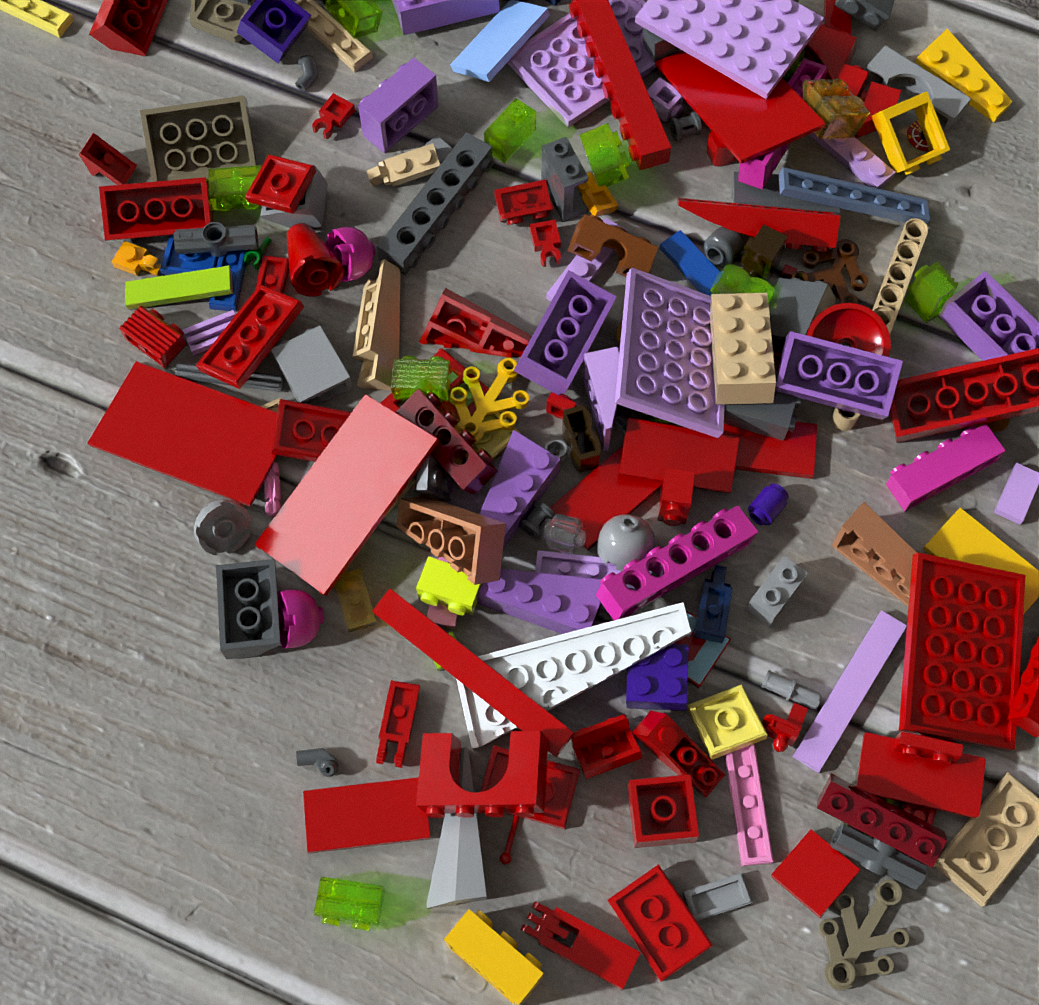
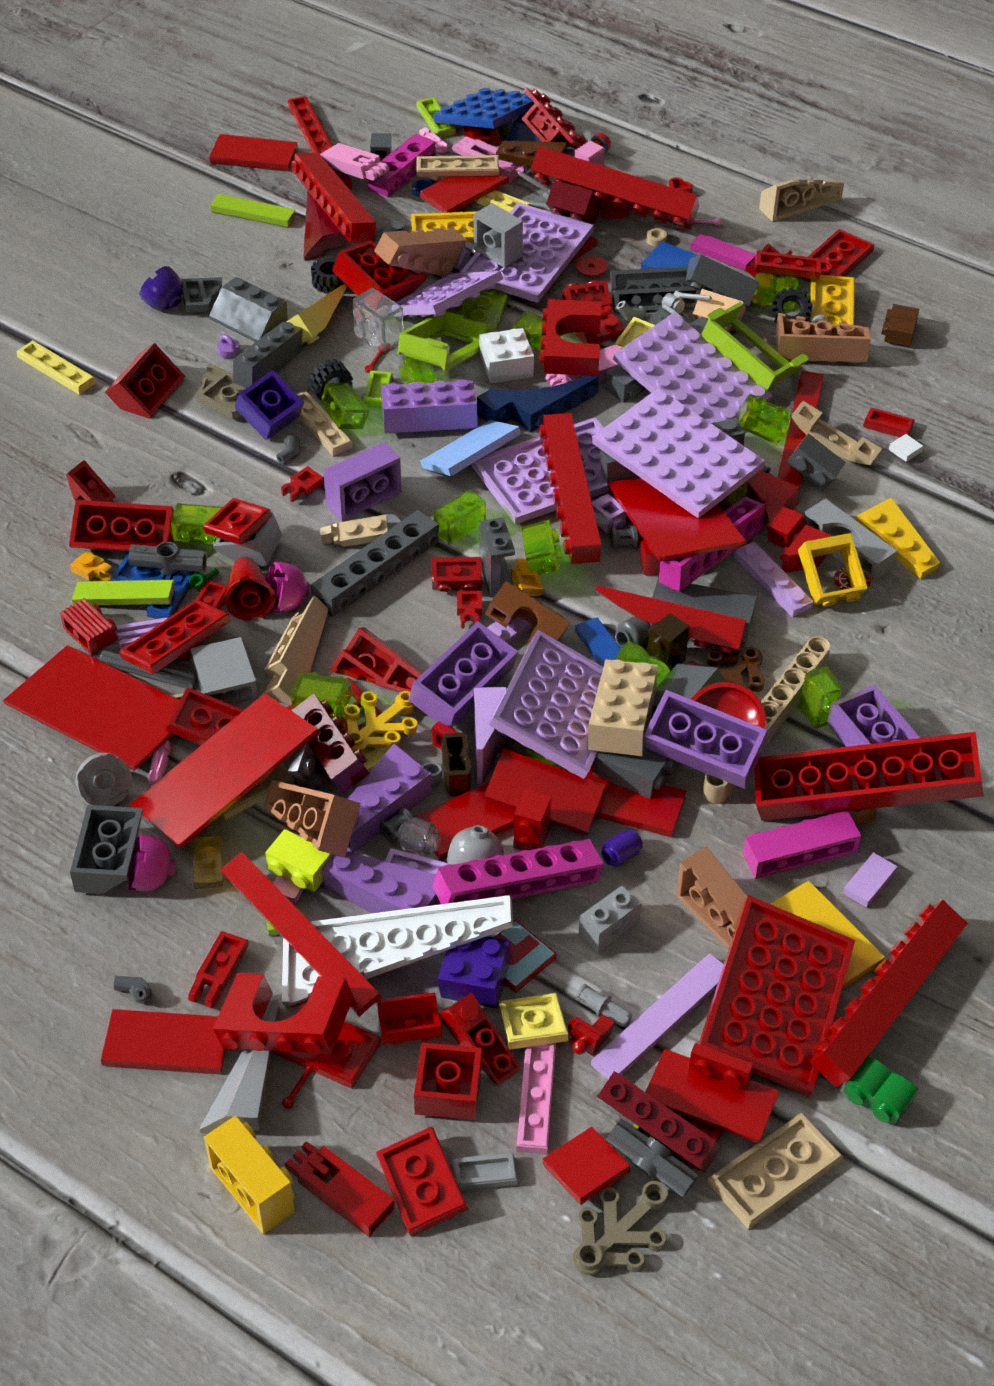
camera: 10 degrees right, 20 degrees down
dark tan slope [140,96,258,182] -> none
clear neon green brick [314,876,385,931] -> none
dark blue hinge [693,565,732,644] -> none
sand blue plate [778,167,930,224] -> none
clear yellow slope [803,78,870,139] -> none

